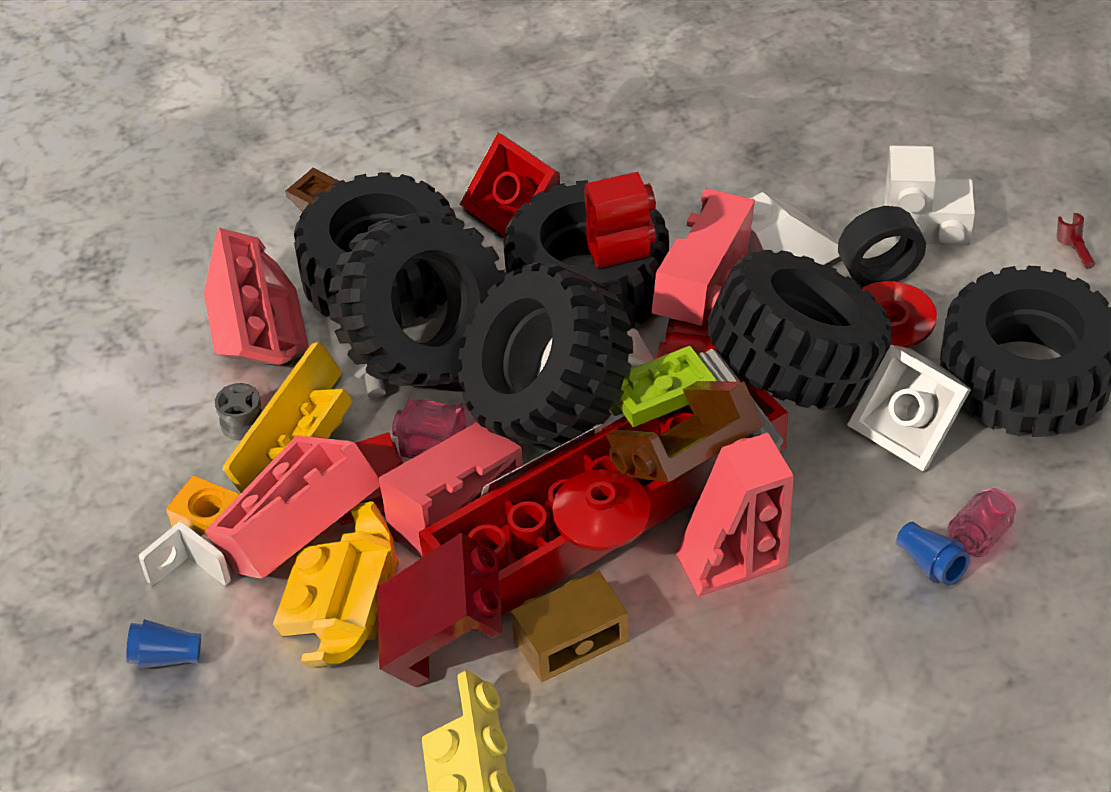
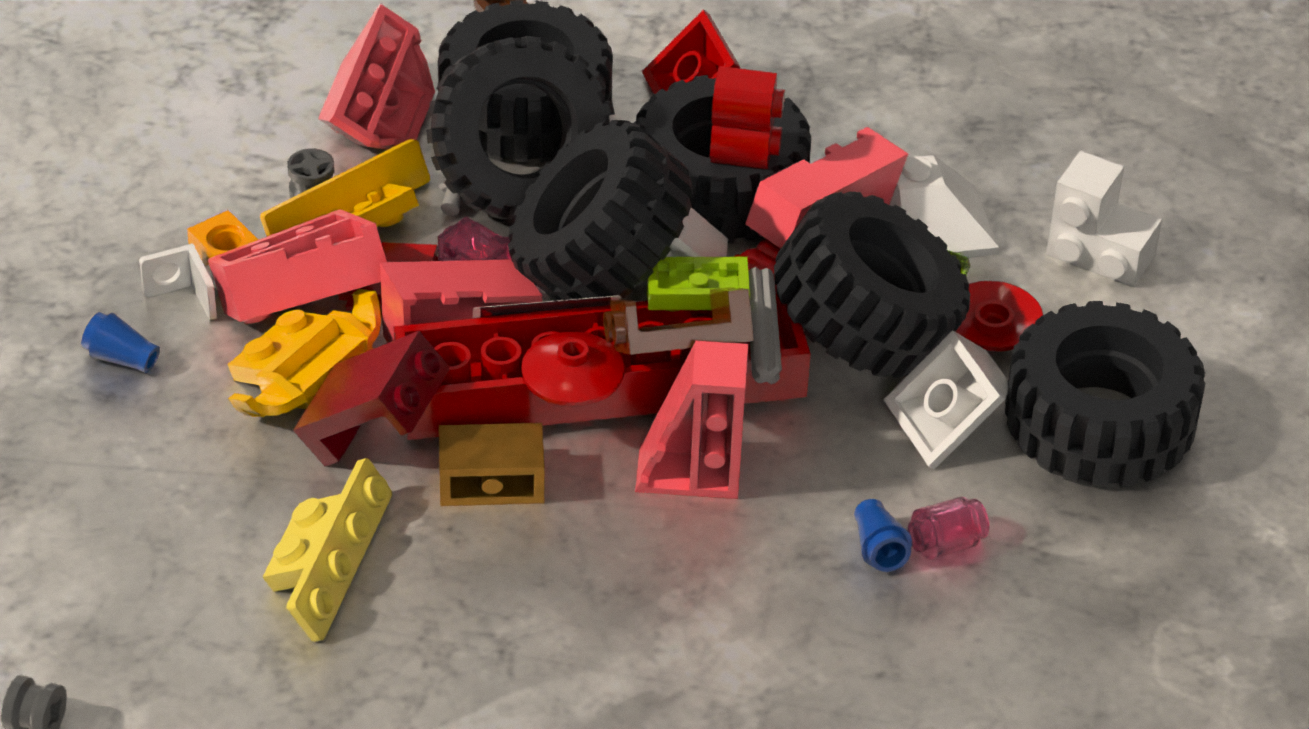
camera: 20 degrees right, 5 degrees down
black tyre [838,205,926,287] -> none
dark red hand [1056,213,1095,269] -> none

